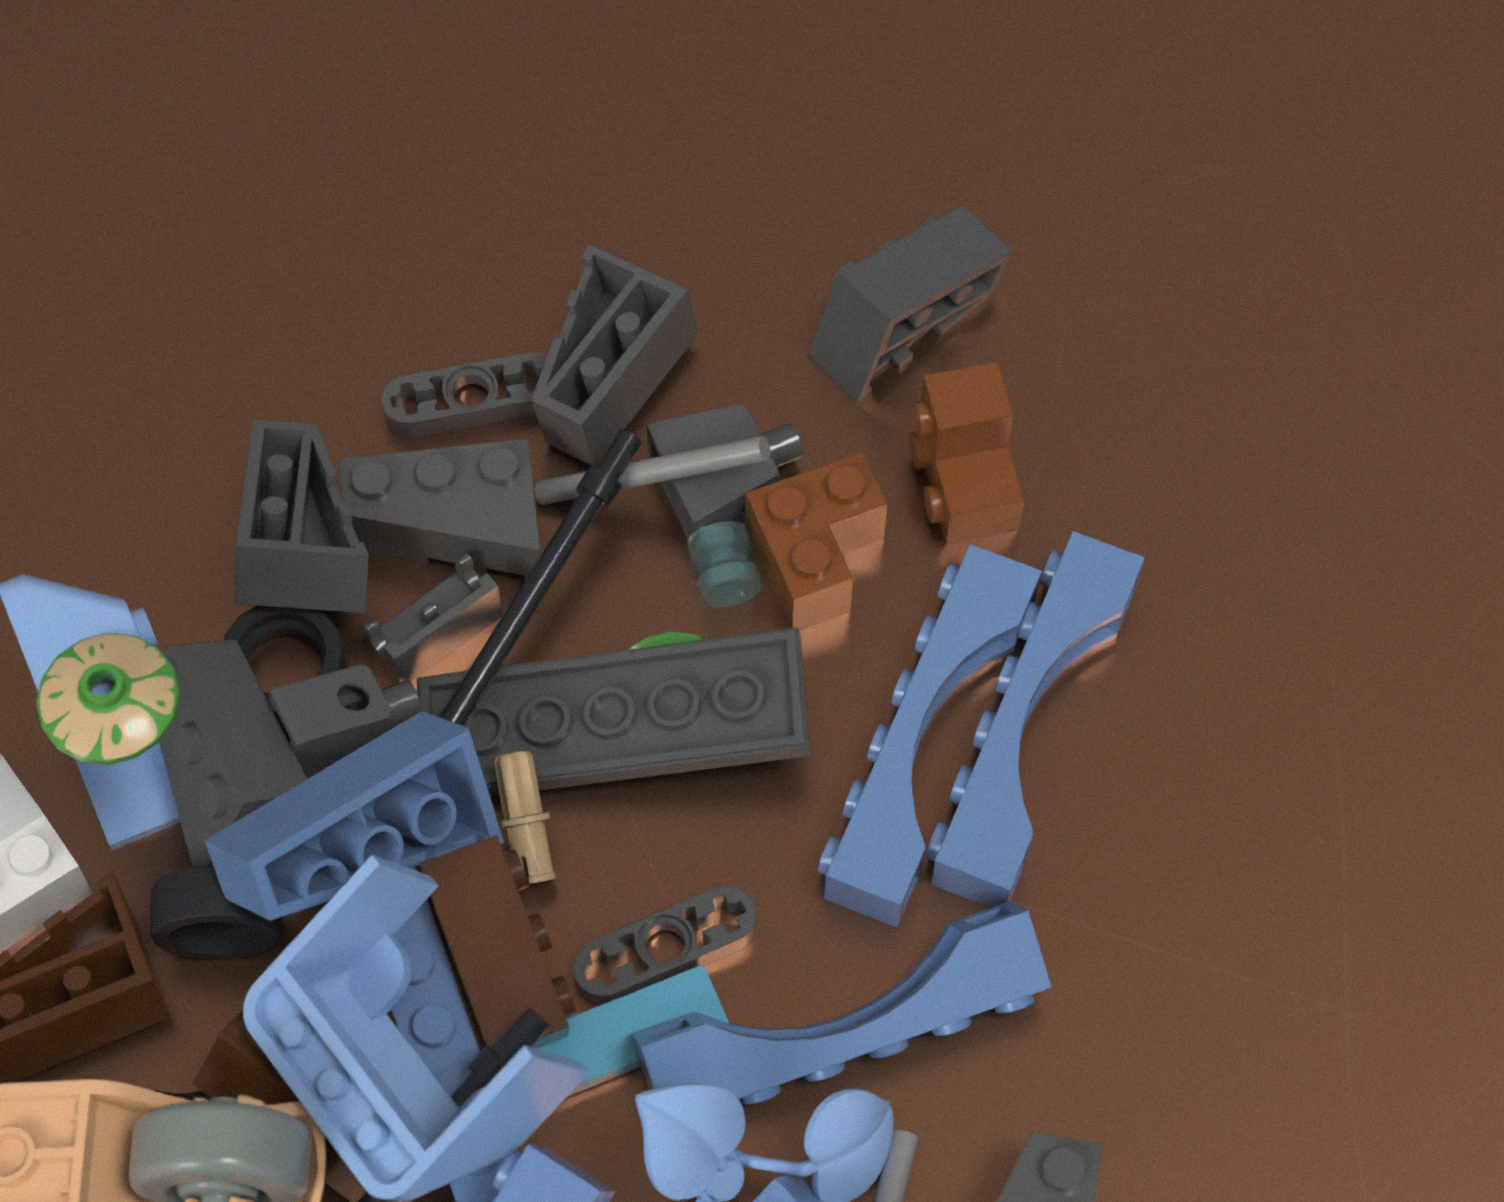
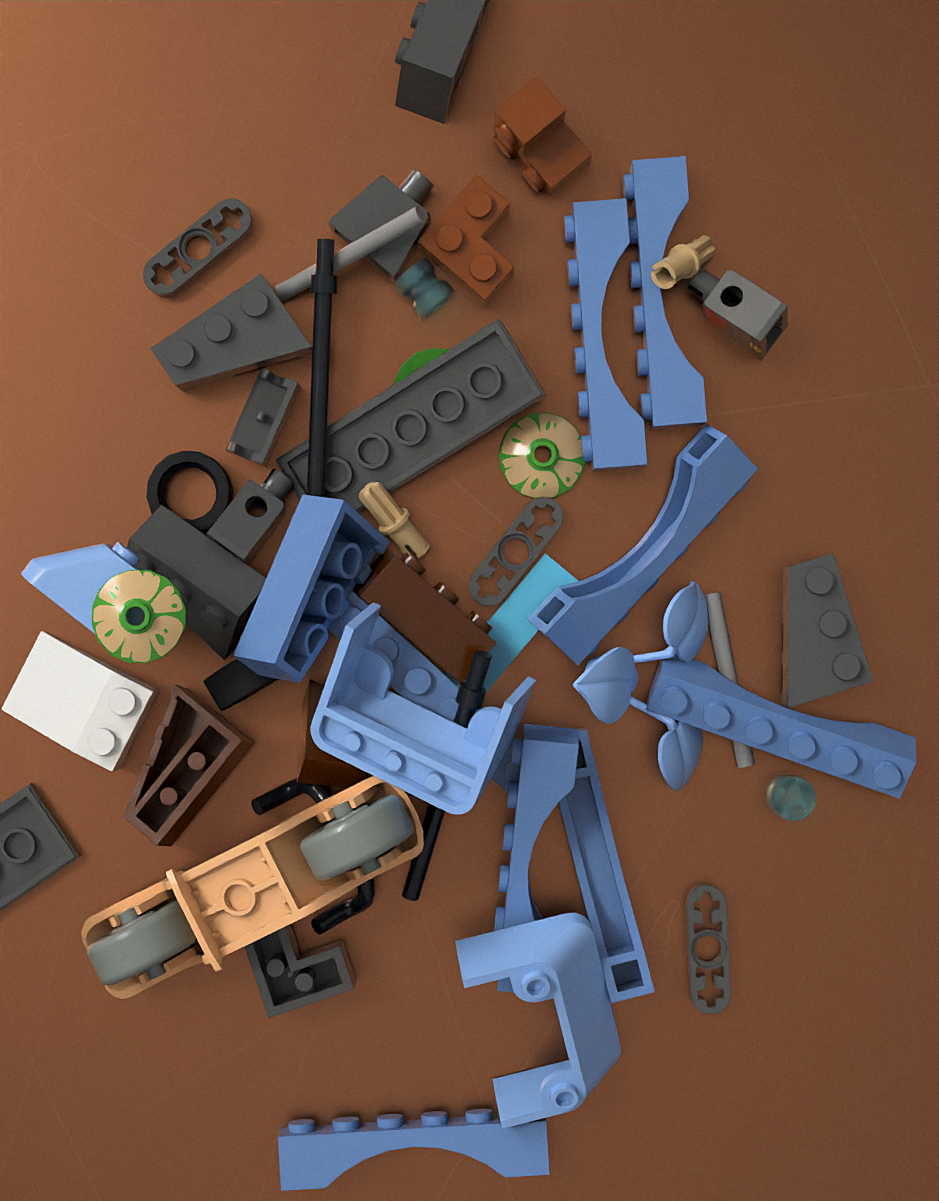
camera: 25 degrees left, 25 degrees up
dark grey wedge [235,419,369,613] -> none
dark grey wedge [531,243,699,467] -> none
none -> tan dish [499,412,585,499]
none -> tan axle [651,235,716,289]
none -> dark grey torso [687,268,788,361]

